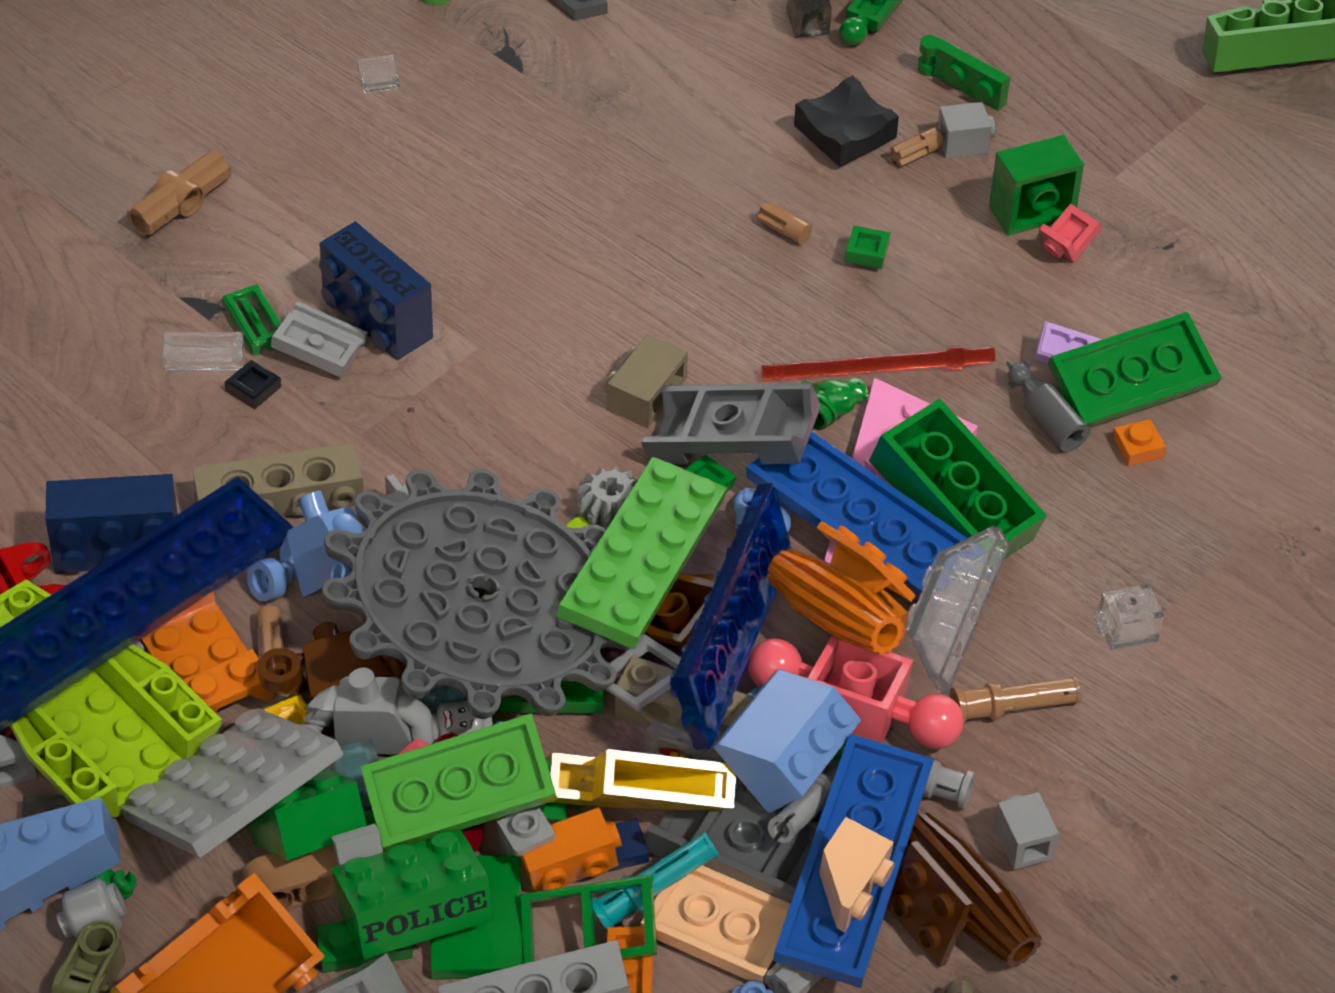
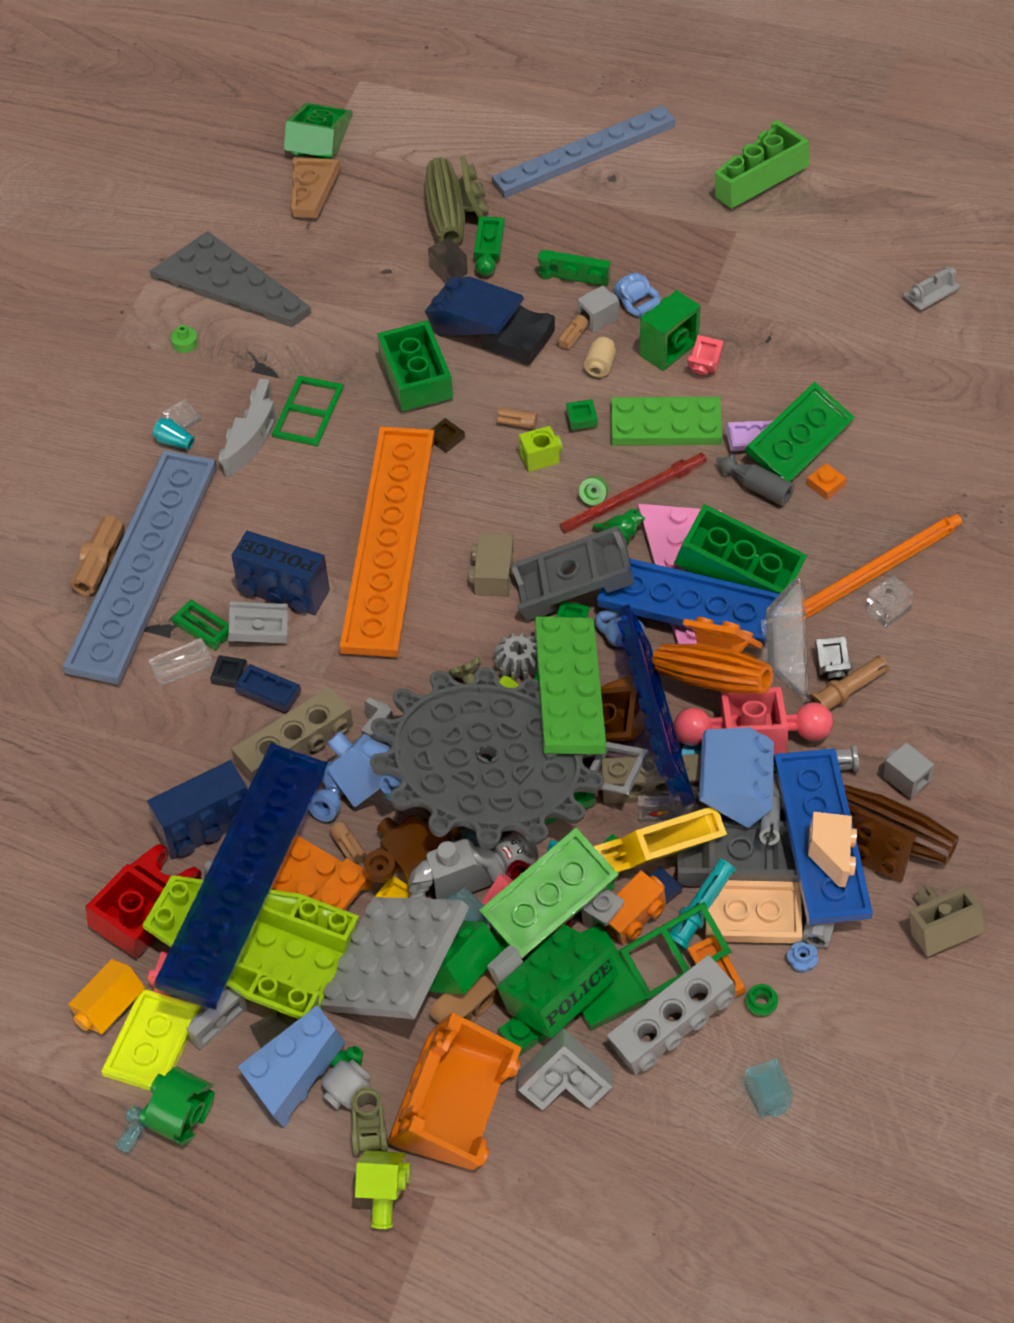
camera: 20 degrees left, 5 degrees up
none -> sand blue plate [63,450,217,685]
none -> teal cone [152,417,195,451]
none -> light grey slope [219,378,277,477]
none -> dark blue plate [235,664,301,713]
none -> green window [272,375,344,447]
none -> orange plate [340,426,434,657]
none -> green brick [377,320,453,412]
none -> dark blue slope [424,276,524,336]
none -> dark brown tile [431,418,465,453]
none -> olive plant [447,656,481,684]
none -> lime brick [519,426,563,472]
none -> bright green tile [579,476,609,505]
none -> tan brick [584,337,616,377]
none -> bright green plate [612,397,722,446]
none -> medium blue piece [613,273,661,317]
none -> orange piece [775,514,962,631]
none -> bracket [815,636,853,680]

